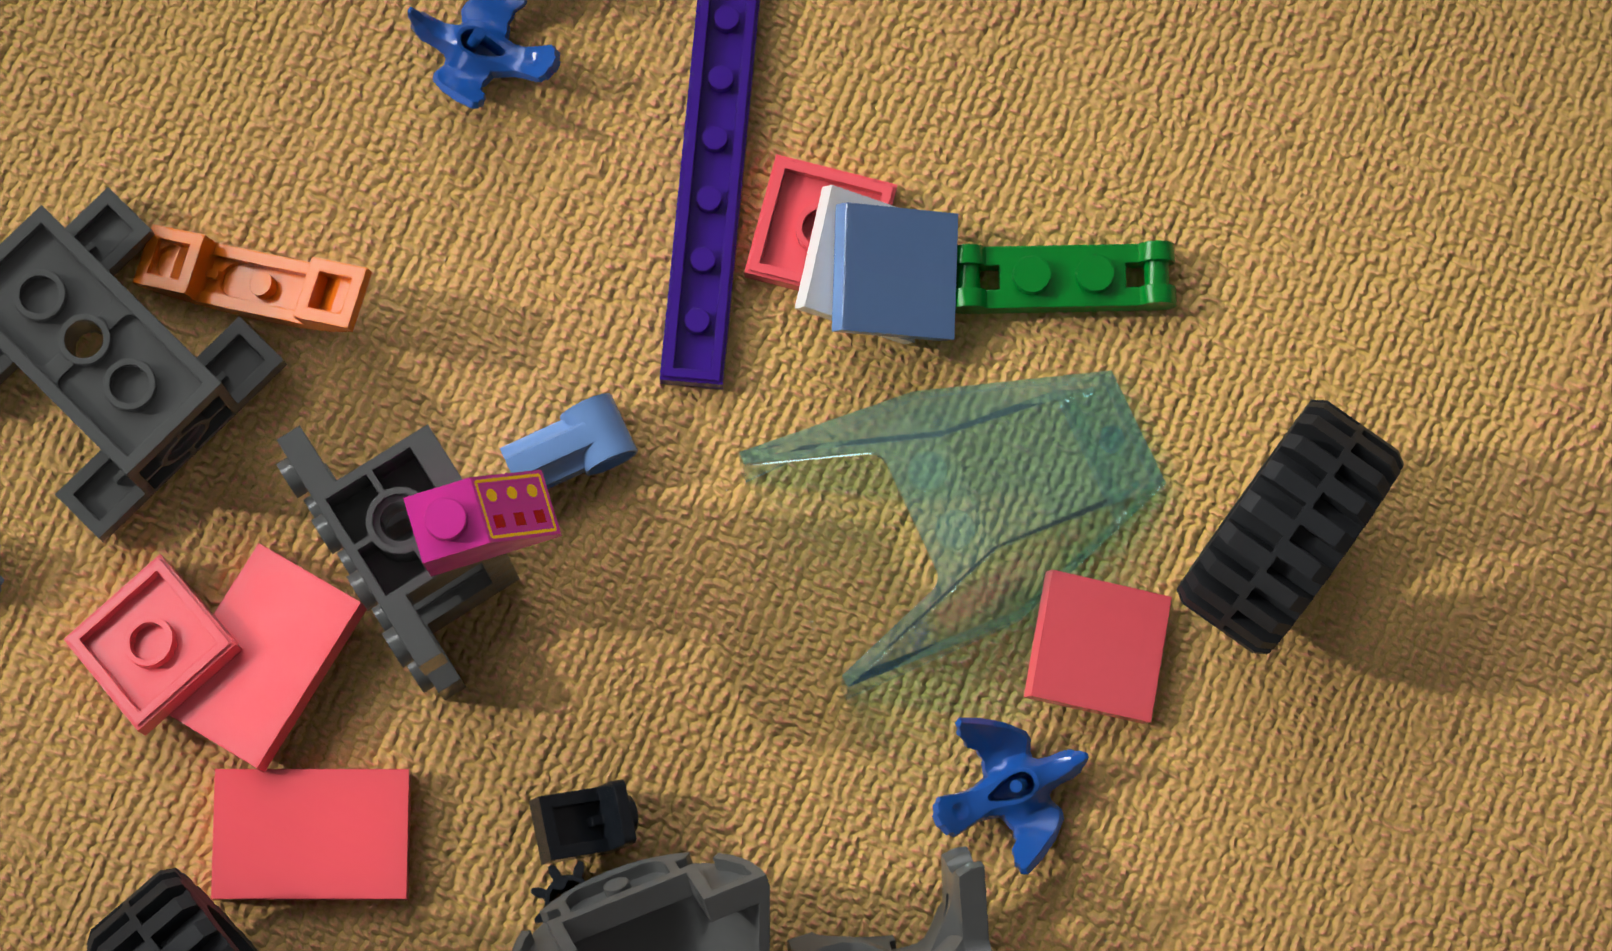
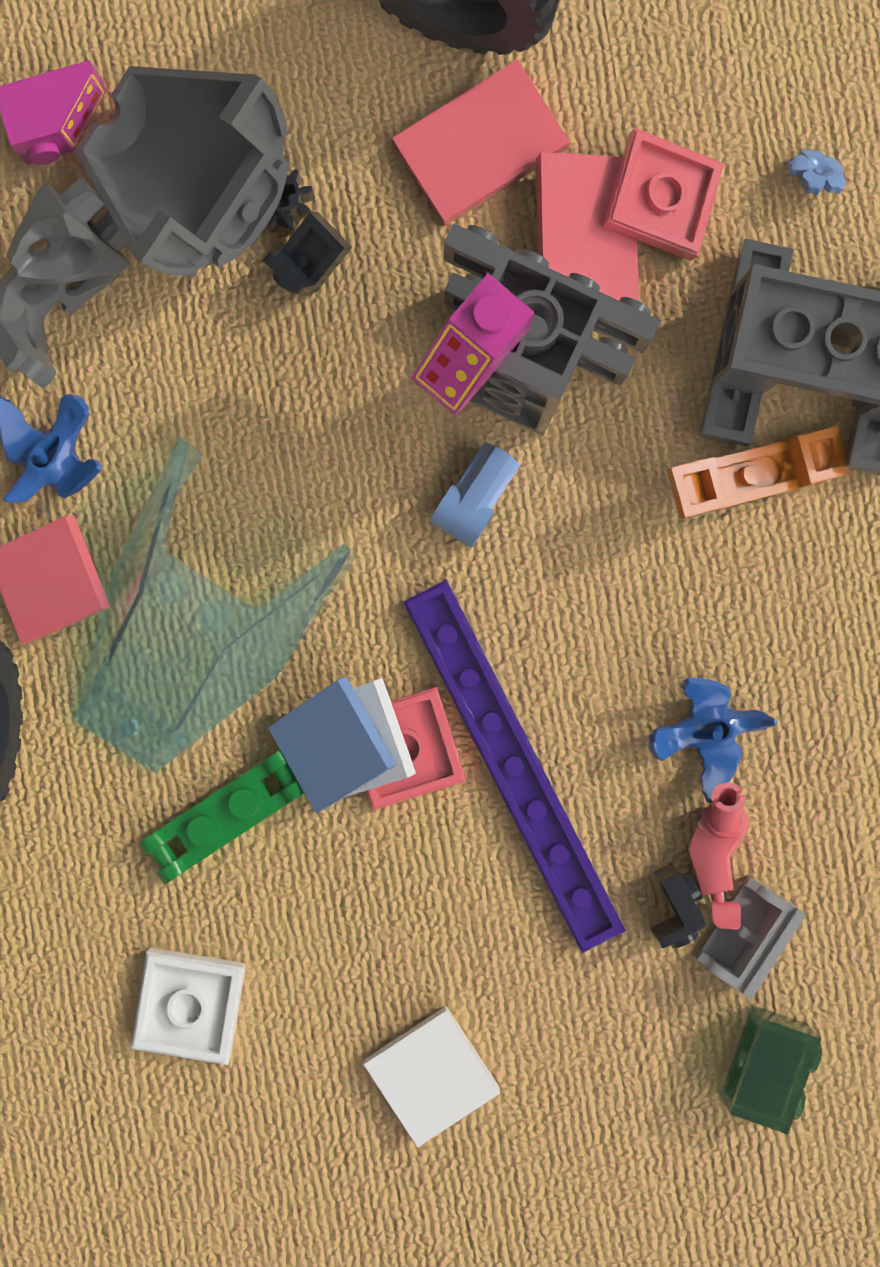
camera: 150 degrees right, 10 degrees up
none -> white tile [131,948,246,1065]

